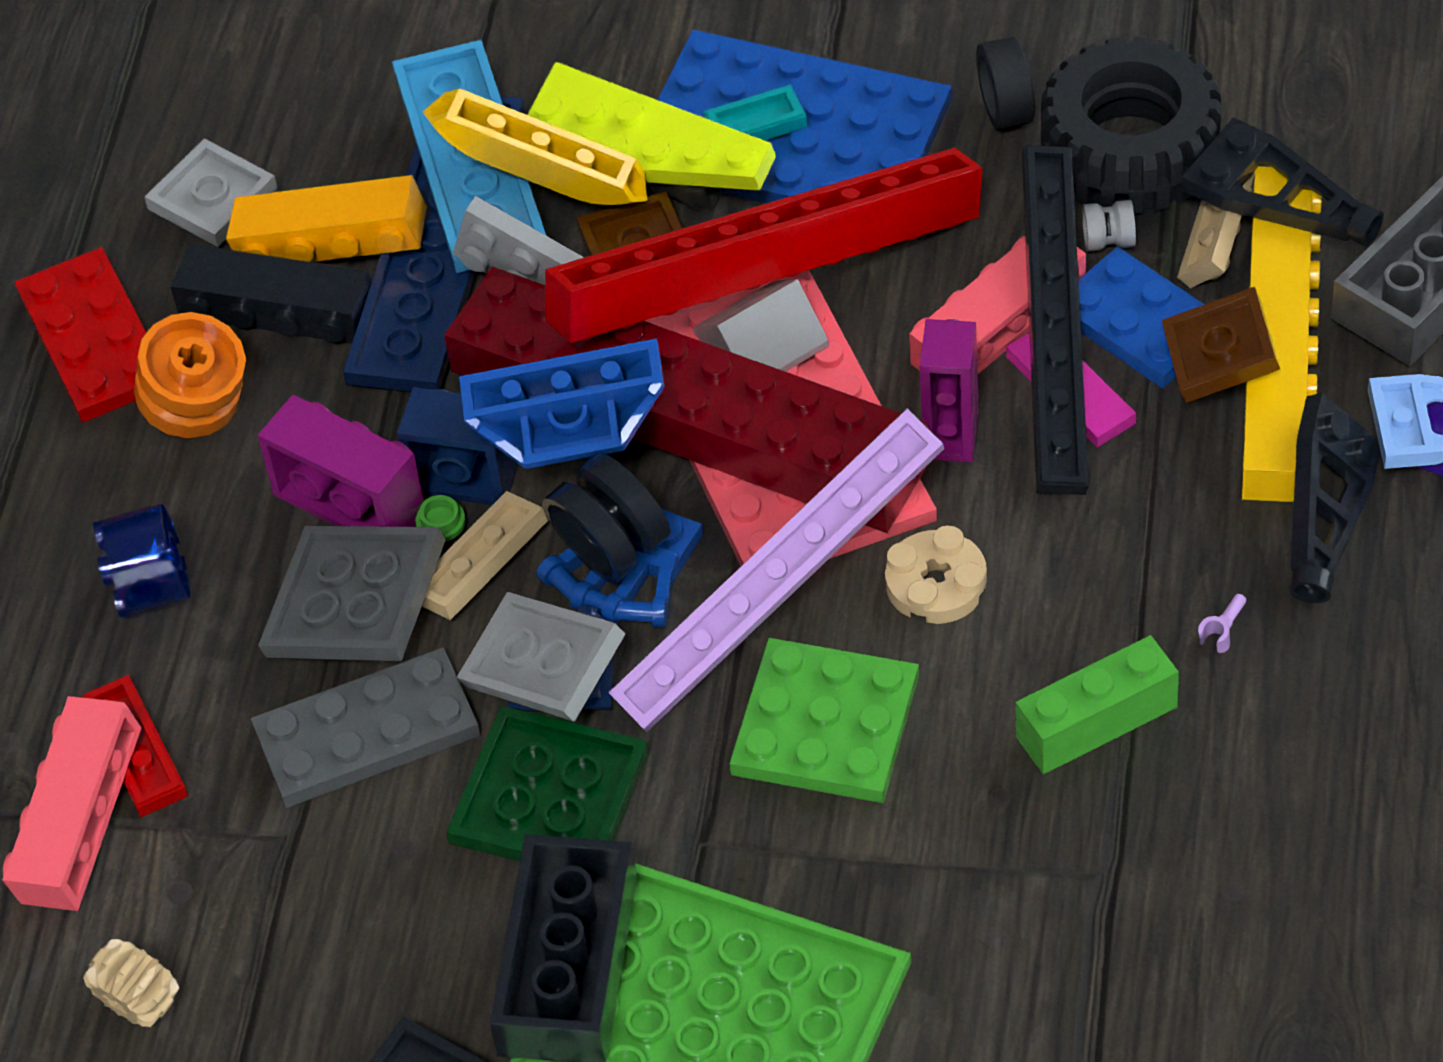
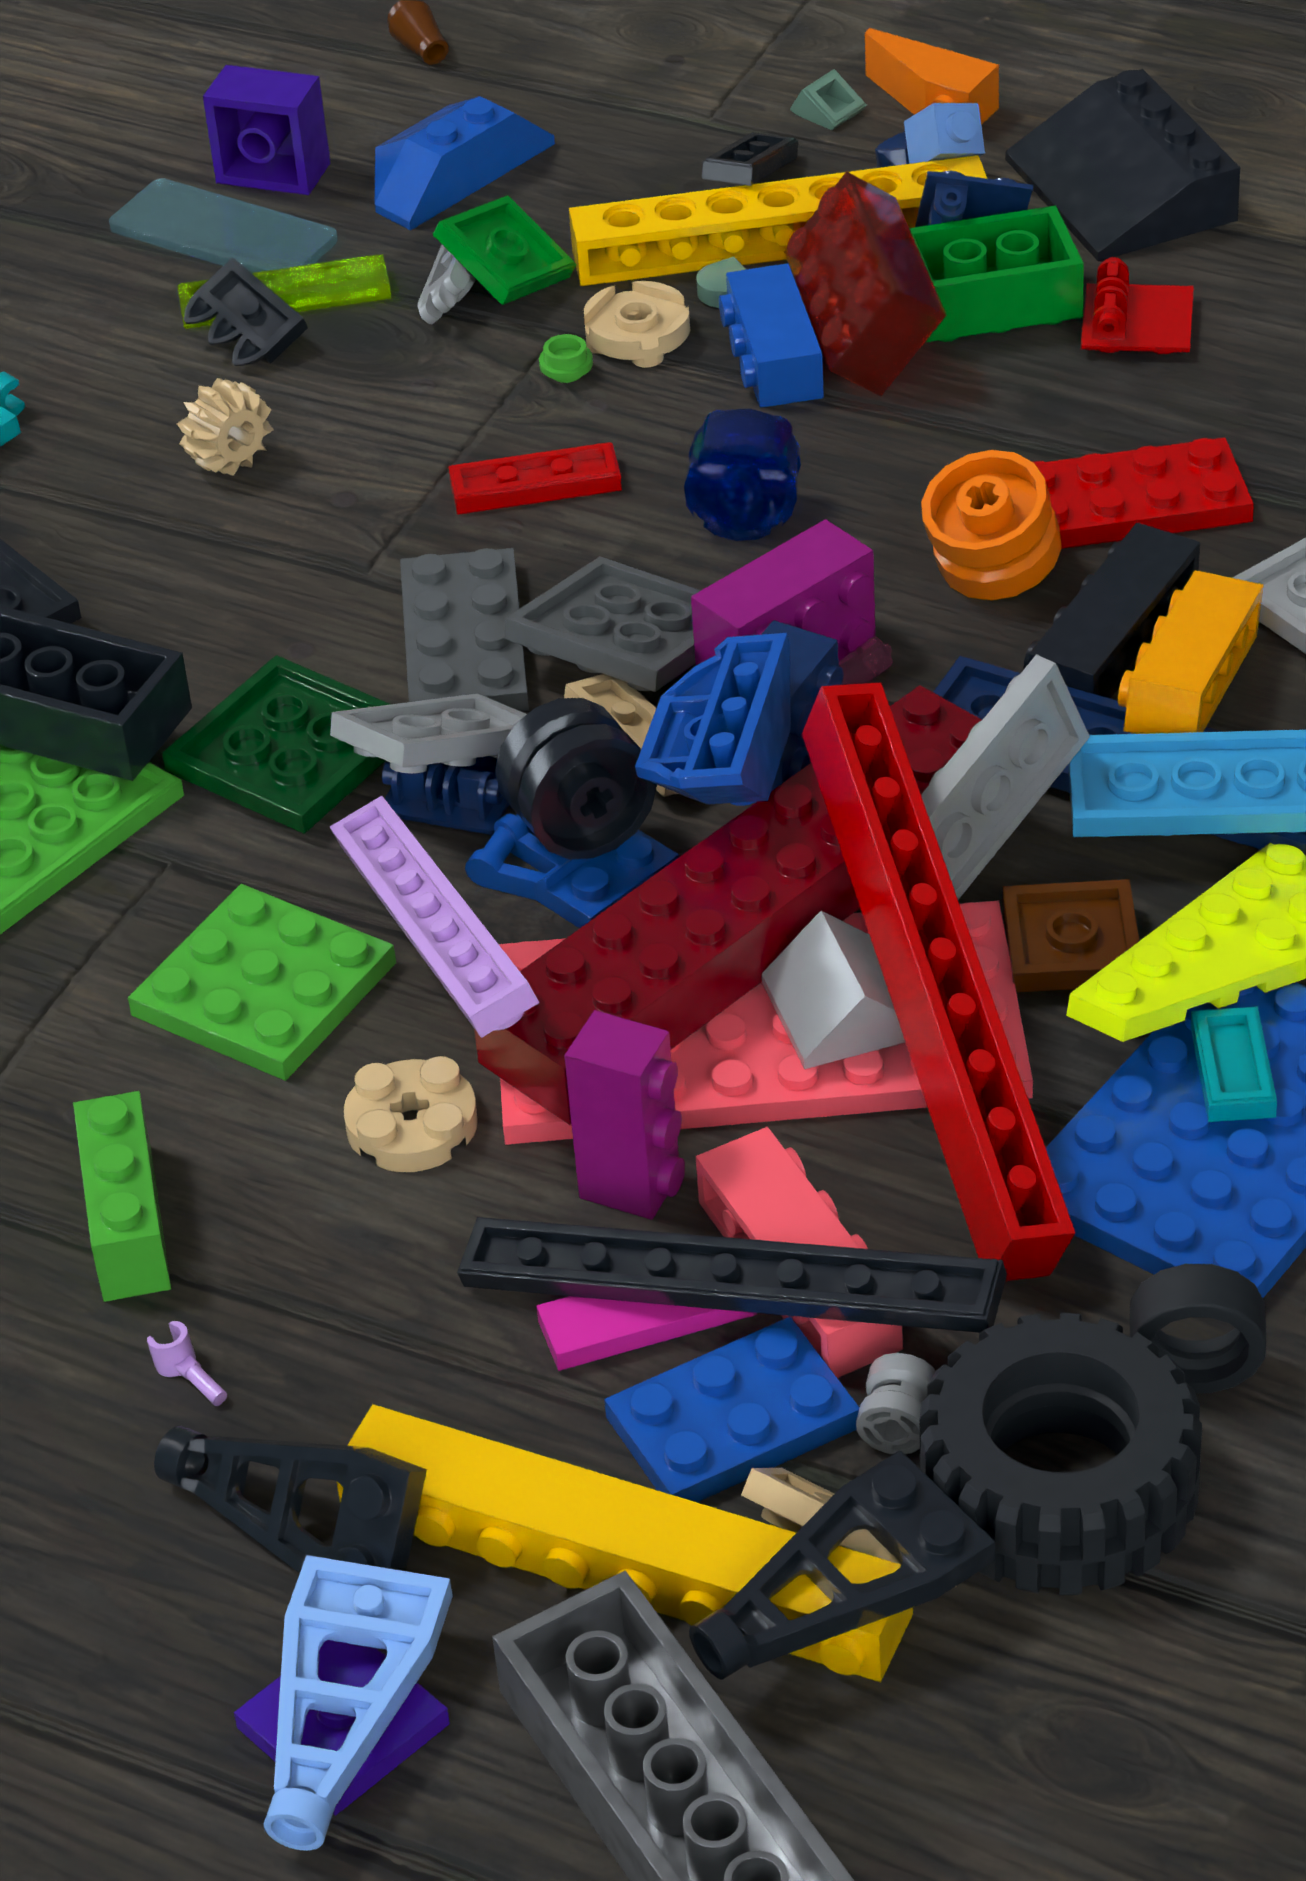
camera: 105 degrees right, 10 degrees down
coral brick [2,696,141,911] -> none
yellow brick [422,88,647,205] -> none
reddish brown plate [1162,286,1280,403] -> none

